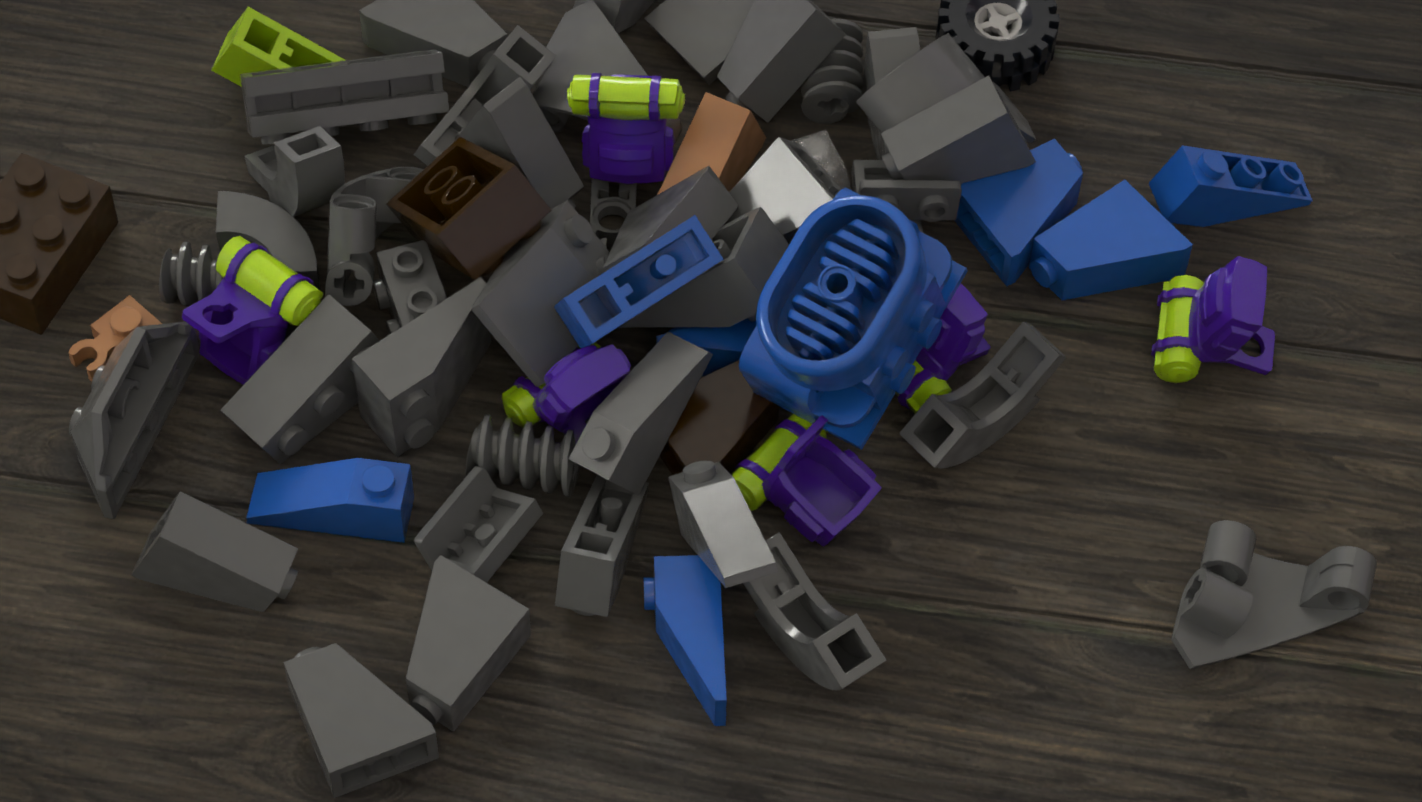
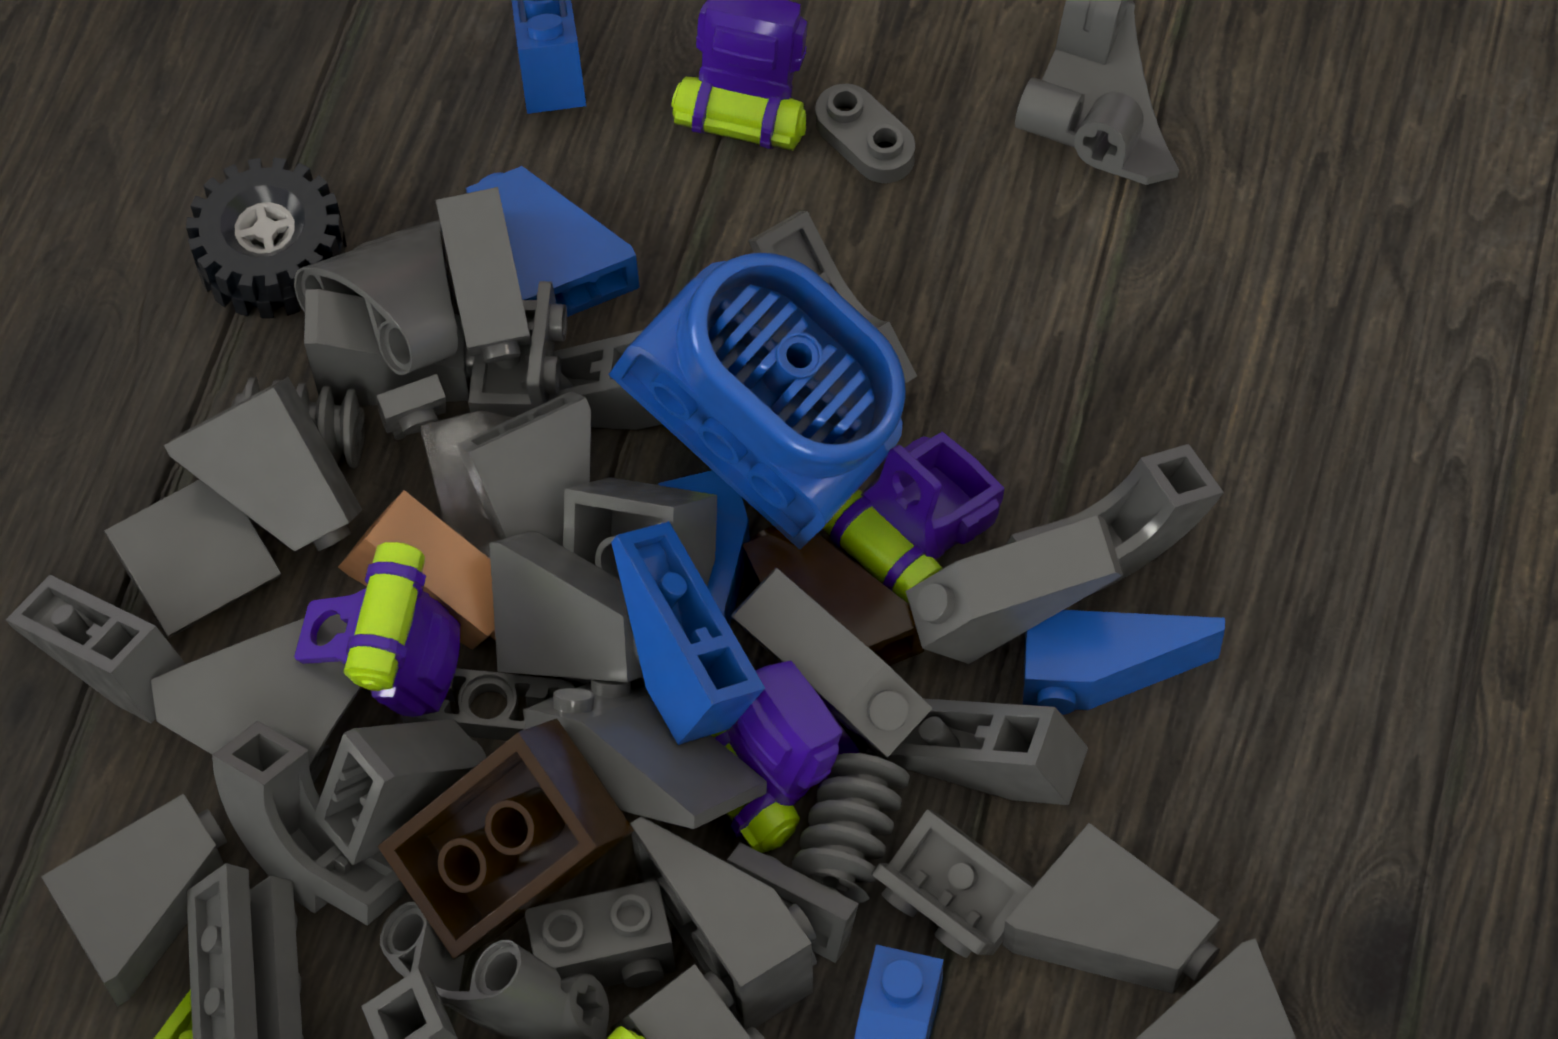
camera: 80 degrees left, 5 degrees up
blue slope [1029,180,1193,300] -> none
none -> dark grey plate [377,374,446,440]
none -> dark grey plate [727,842,859,963]
none -> dark grey plate [815,84,915,183]

